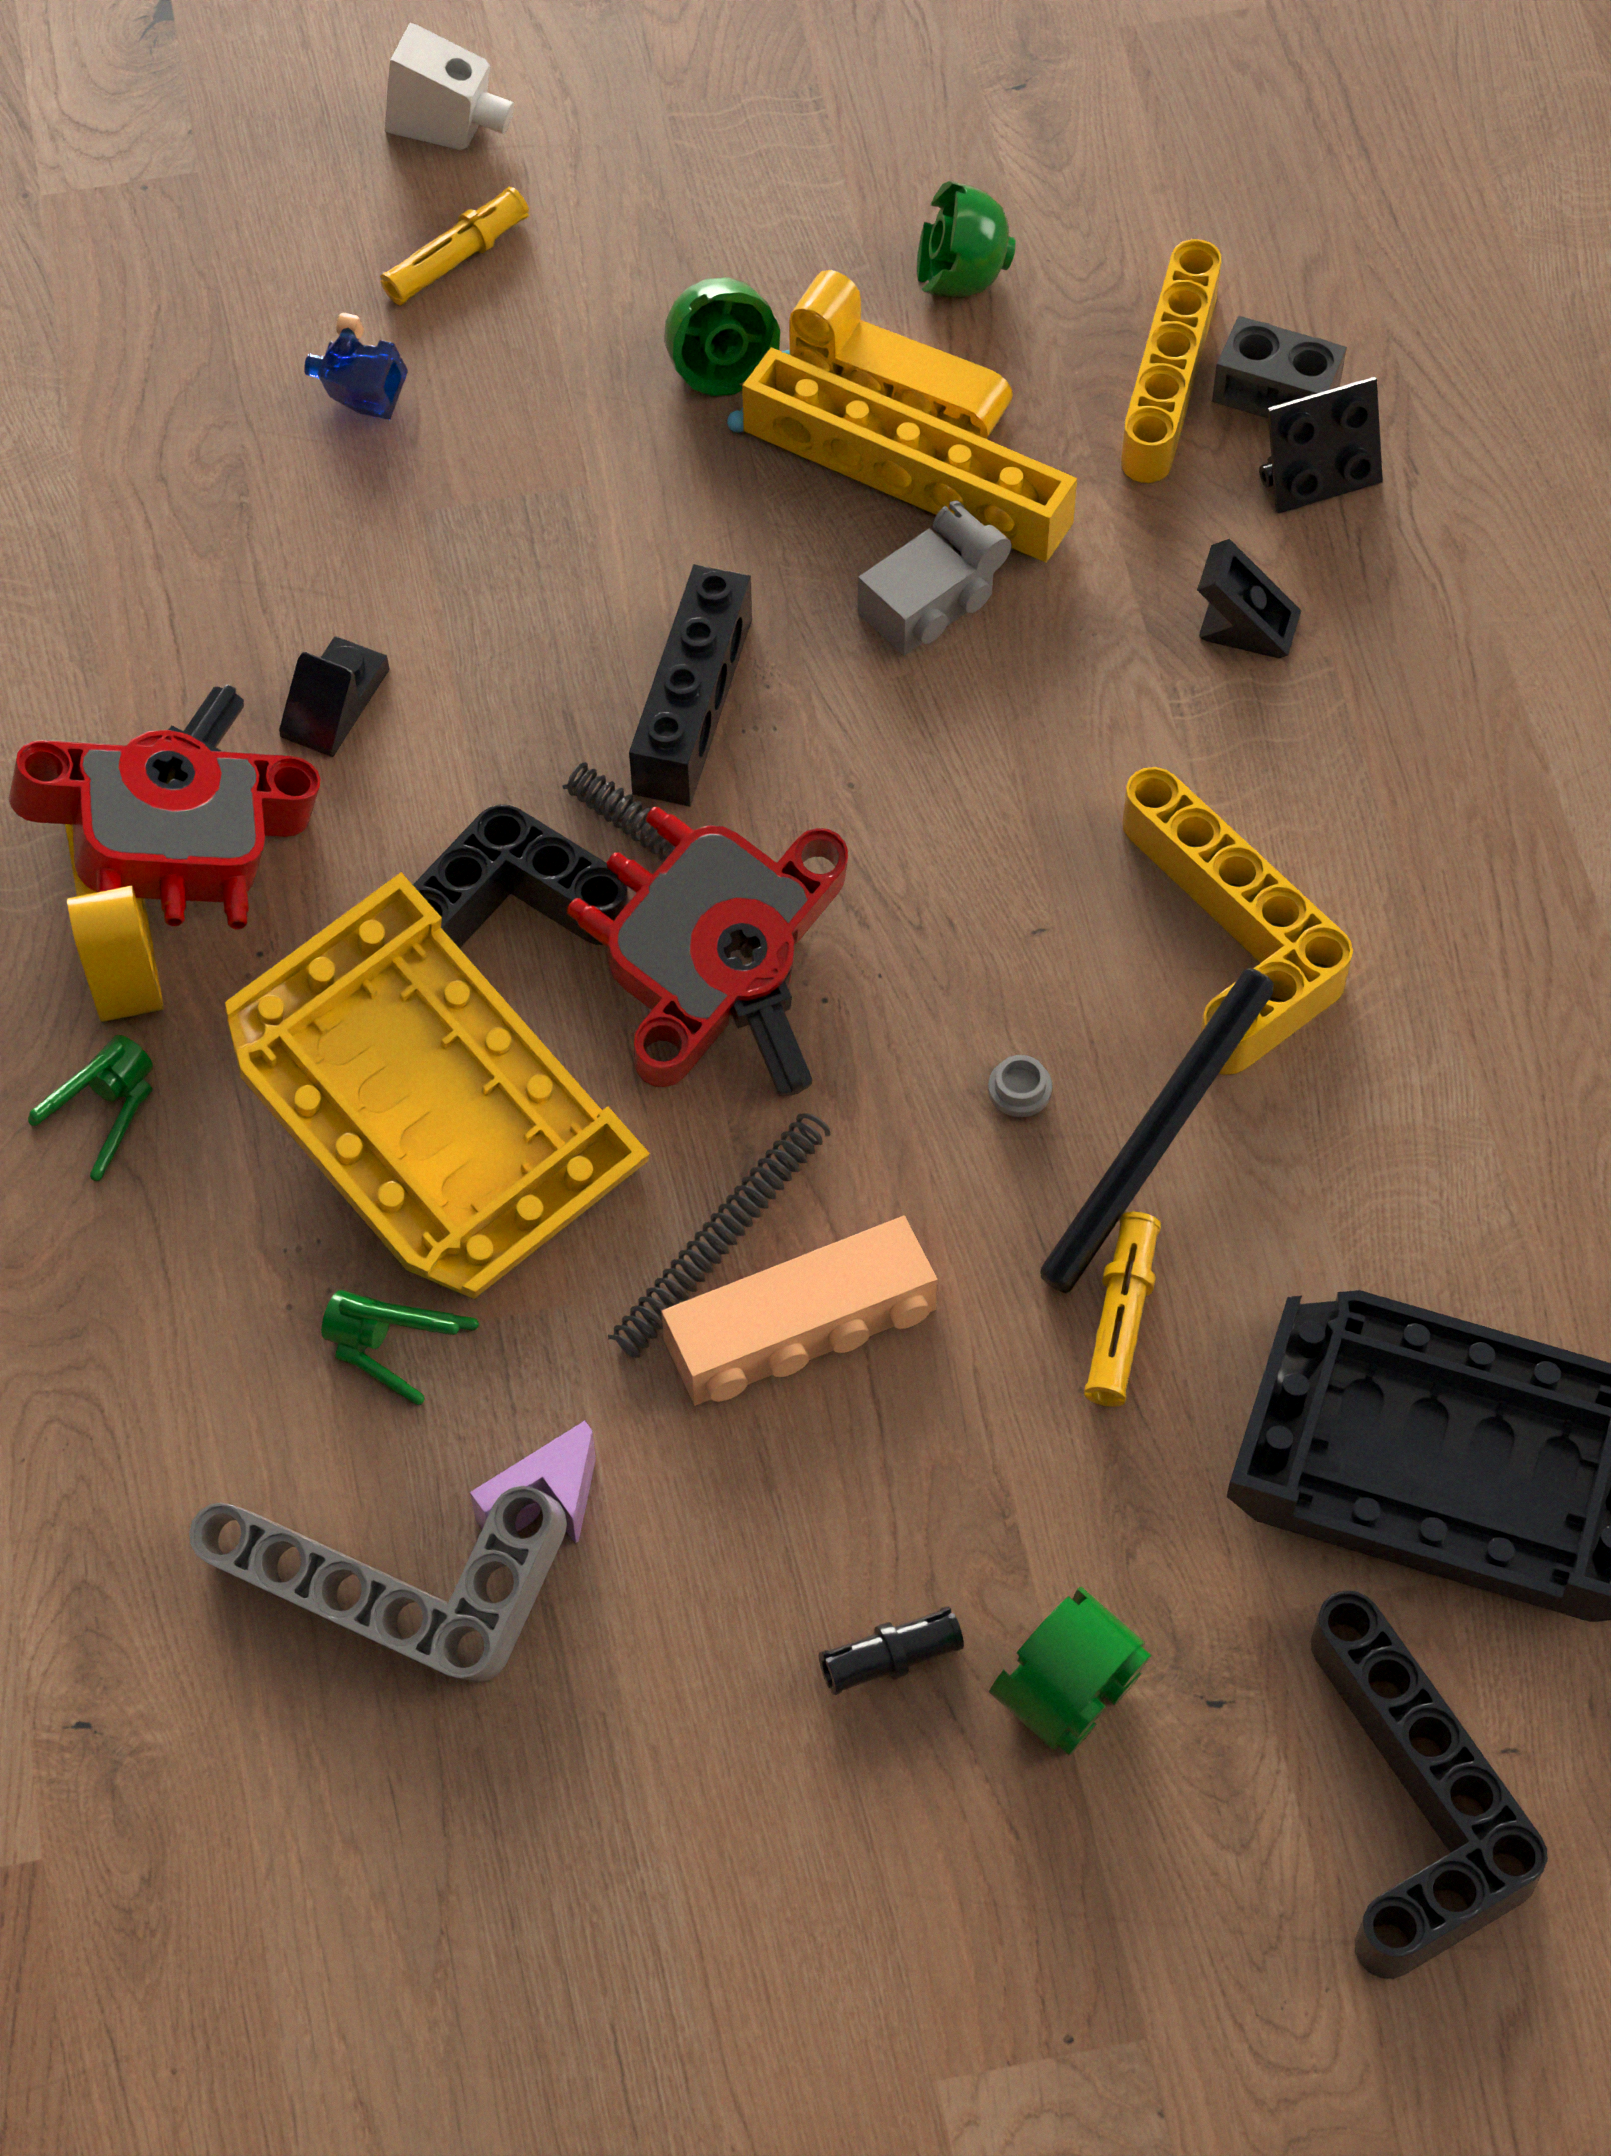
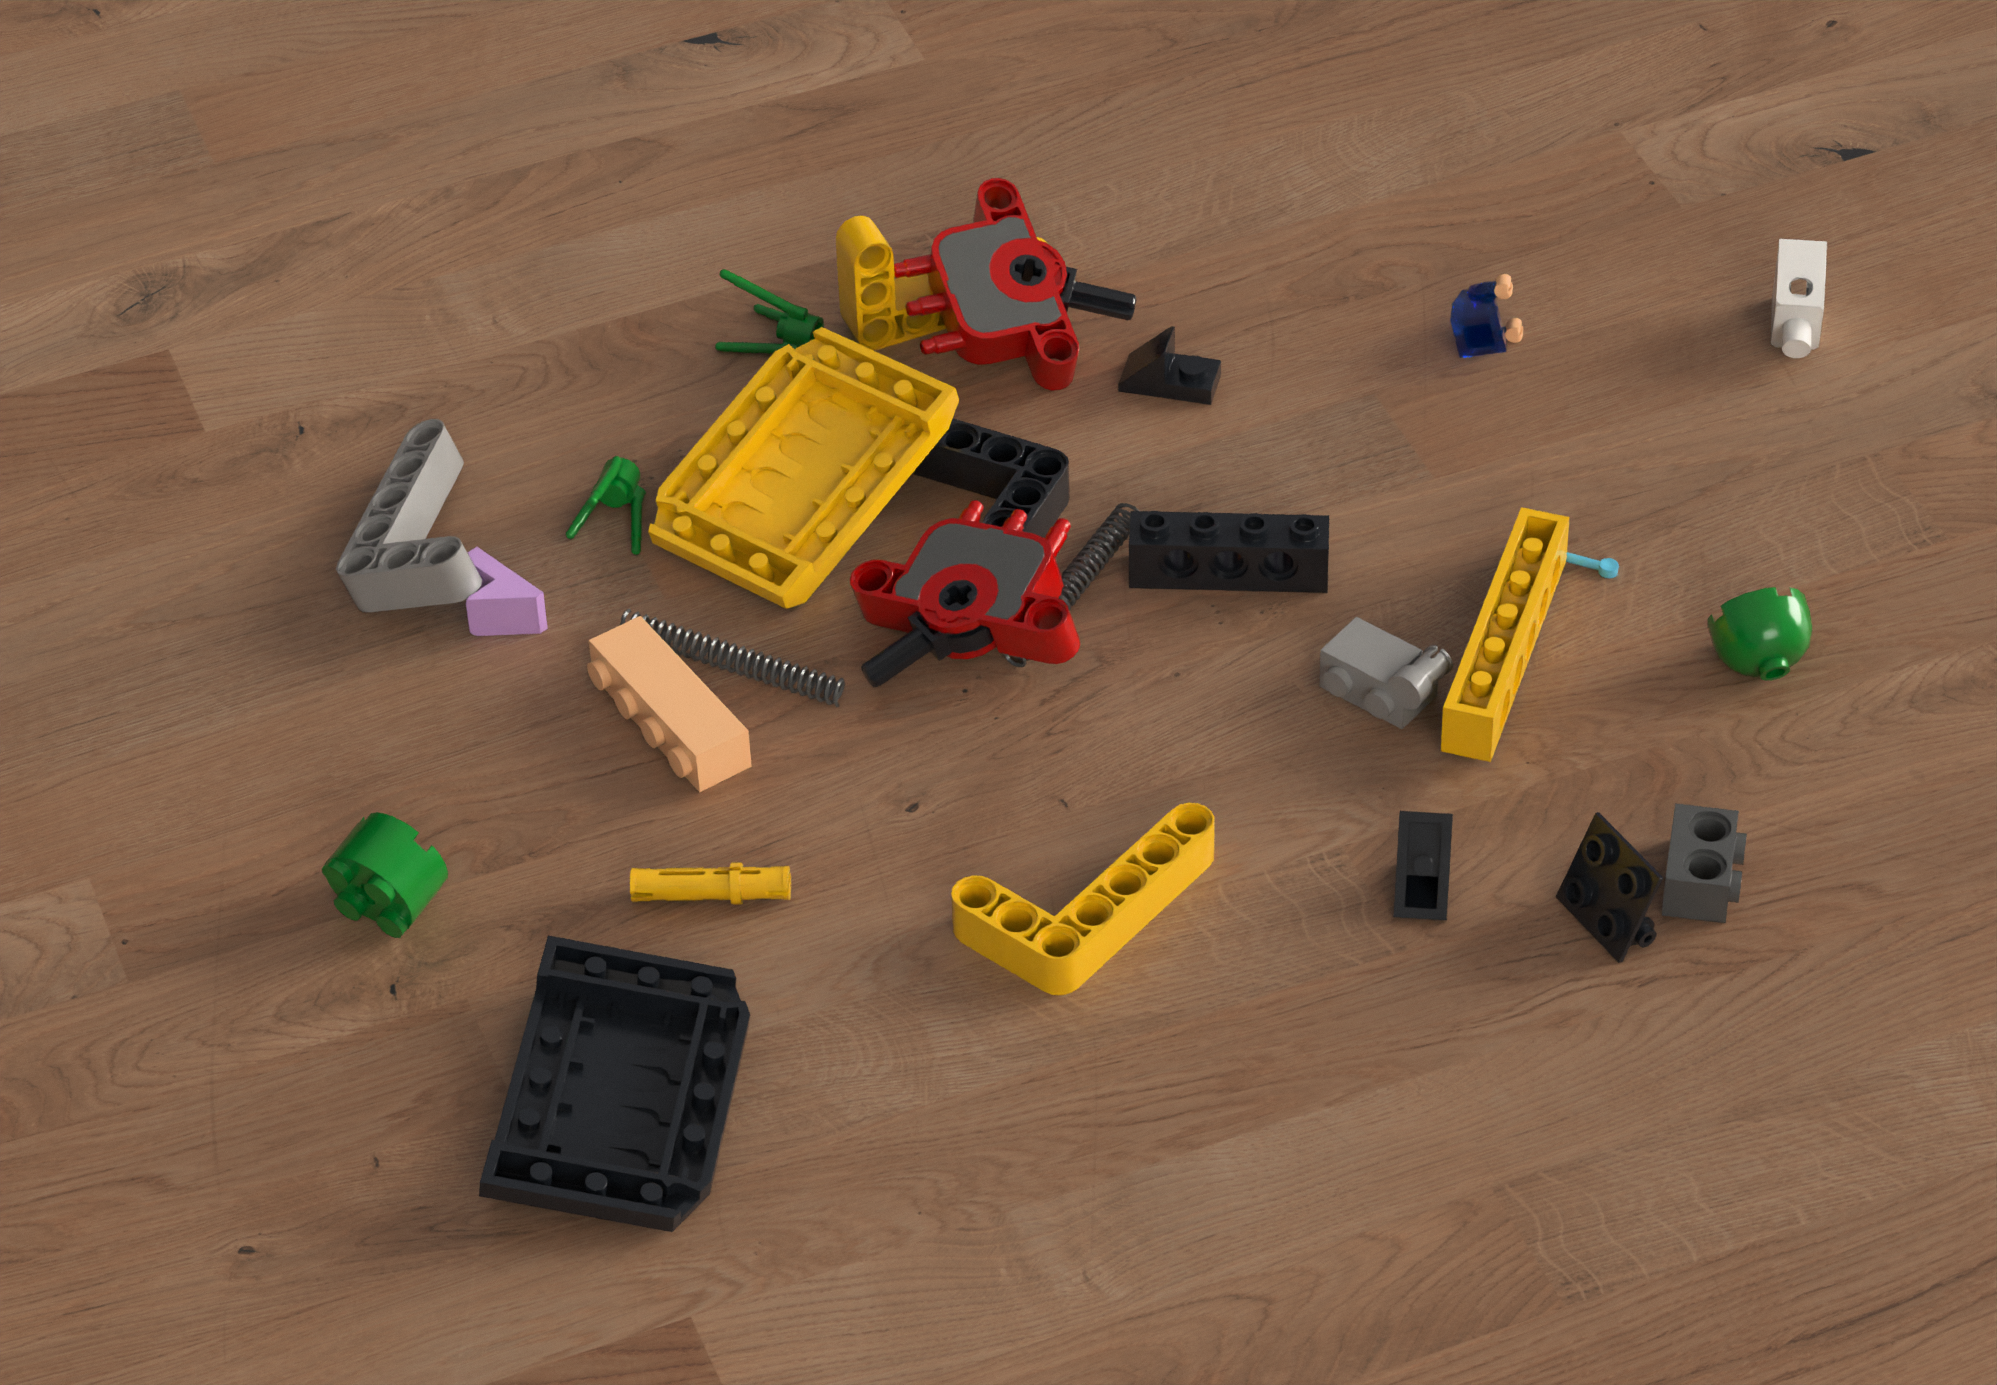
camera: 80 degrees right, 15 degrees down
yellow pin [380,186,529,306] -> none
green cylinder [664,277,781,396] -> none
yellow beam [789,270,1013,439] -> none
black pin [819,1606,964,1695] -> none
light grey plate [988,1055,1052,1117] -> none
black axle [1040,968,1274,1293] -> none
yellow beam [1121,239,1221,483] -> none
black beam [1311,1590,1548,1979] -> none

